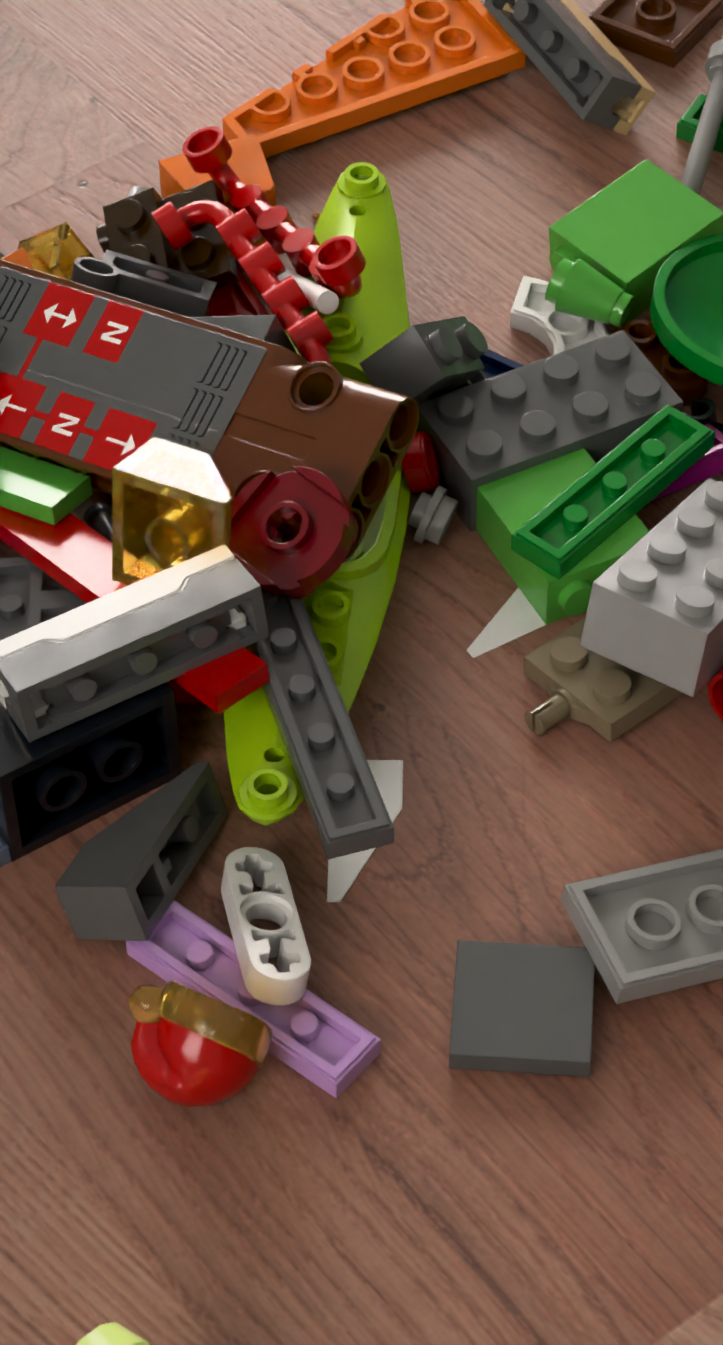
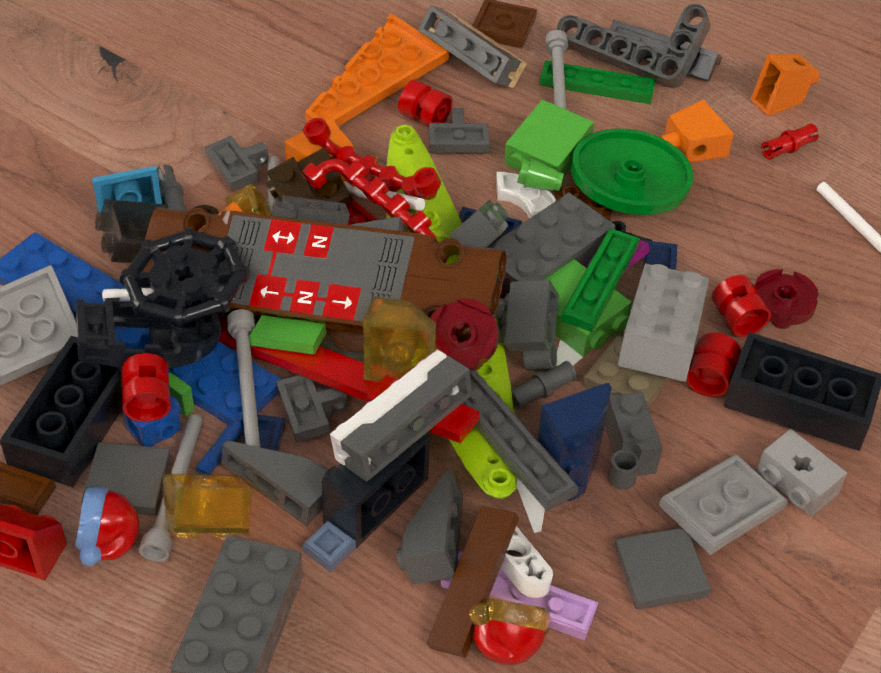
camera: 20 degrees left, 0 degrees up
none -> dark grey hinge [204,136,269,192]
none -> red wheel [398,79,453,127]
none -> reddish brown tile [426,506,519,658]
none -> dark grey hinge [429,108,490,153]
none -> dark grey hinge [501,280,559,370]
none -> dark grey pin [511,361,577,410]
none -> dark blue slope [538,383,612,501]
none -> dark grey hinge [605,392,662,490]

